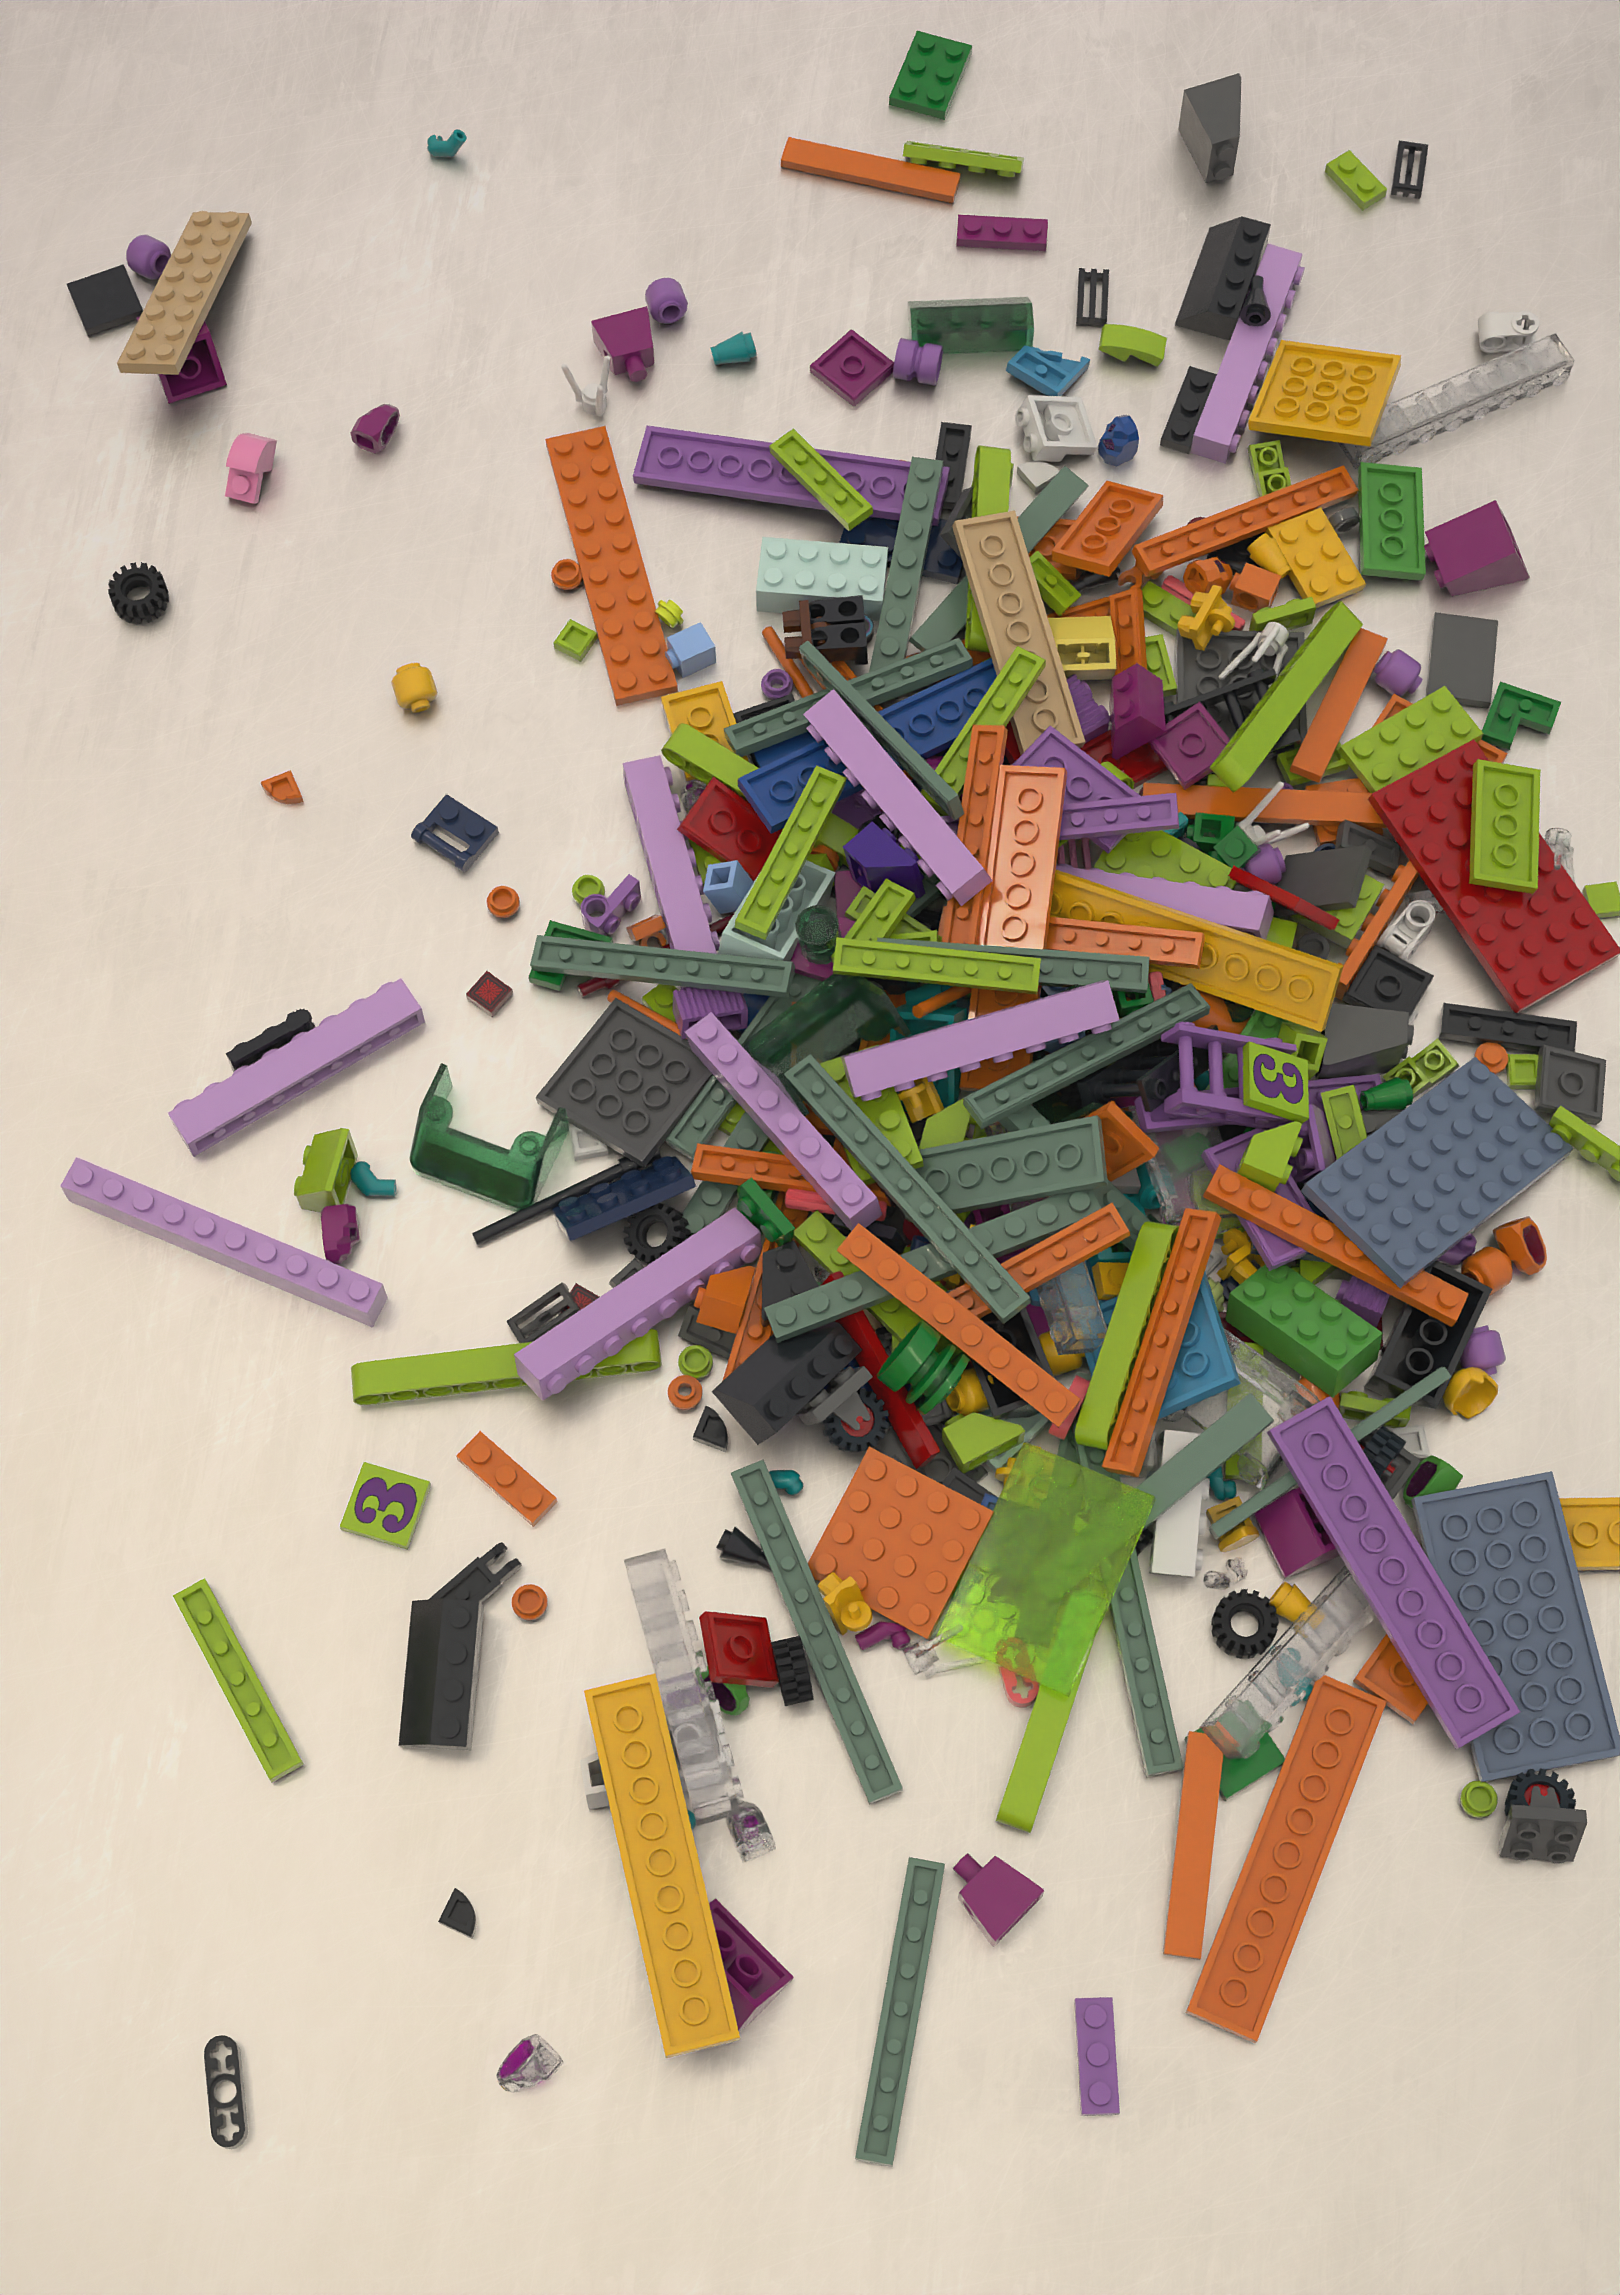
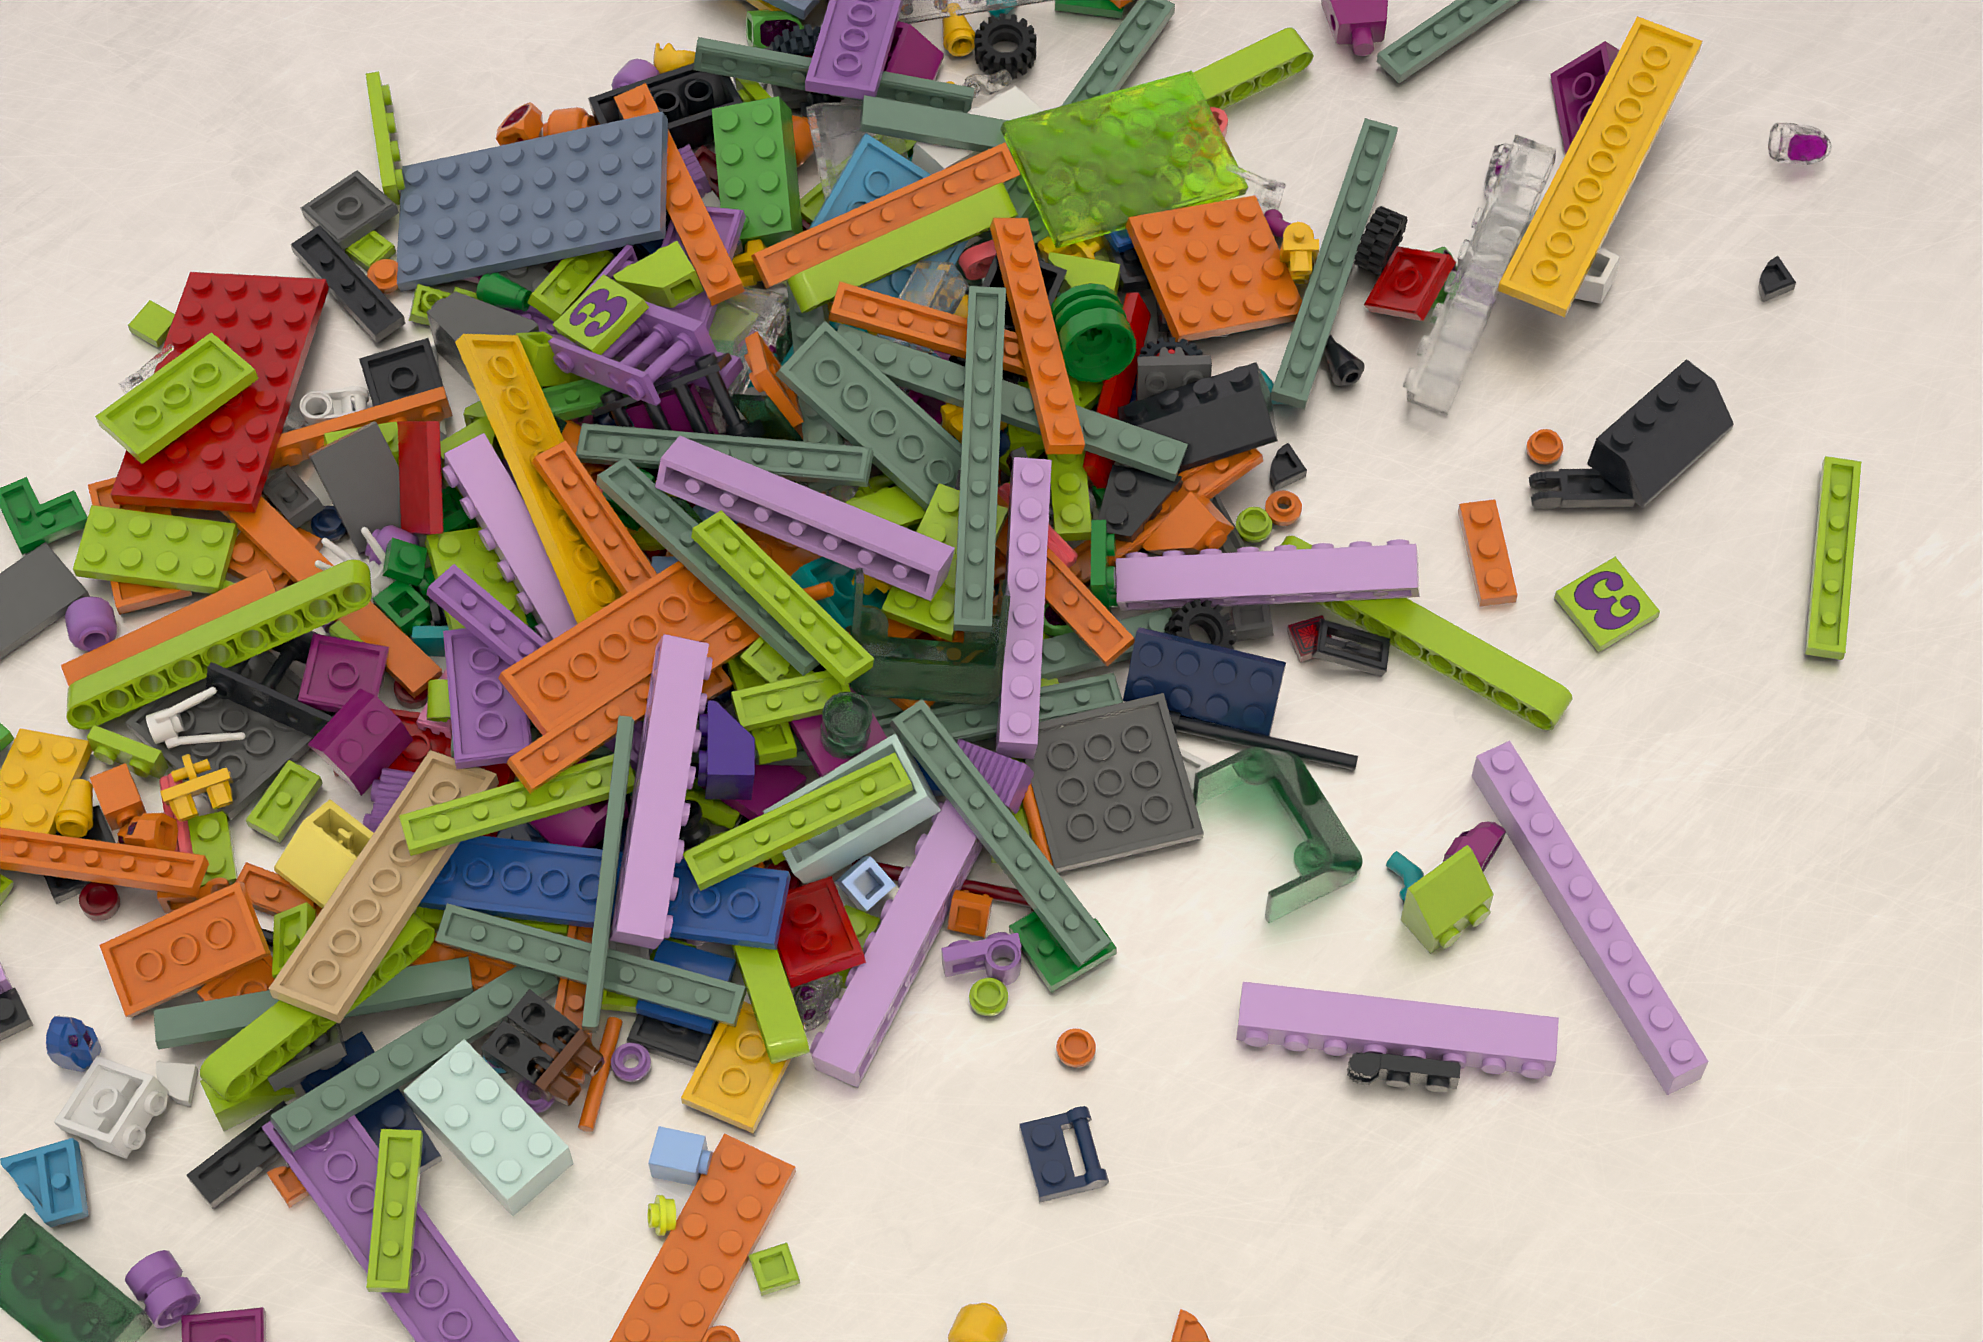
camera: 140 degrees left, 5 degrees down
dark red tile [466,971,513,1017] -> none
orange tile [1109,587,1147,676] -> none

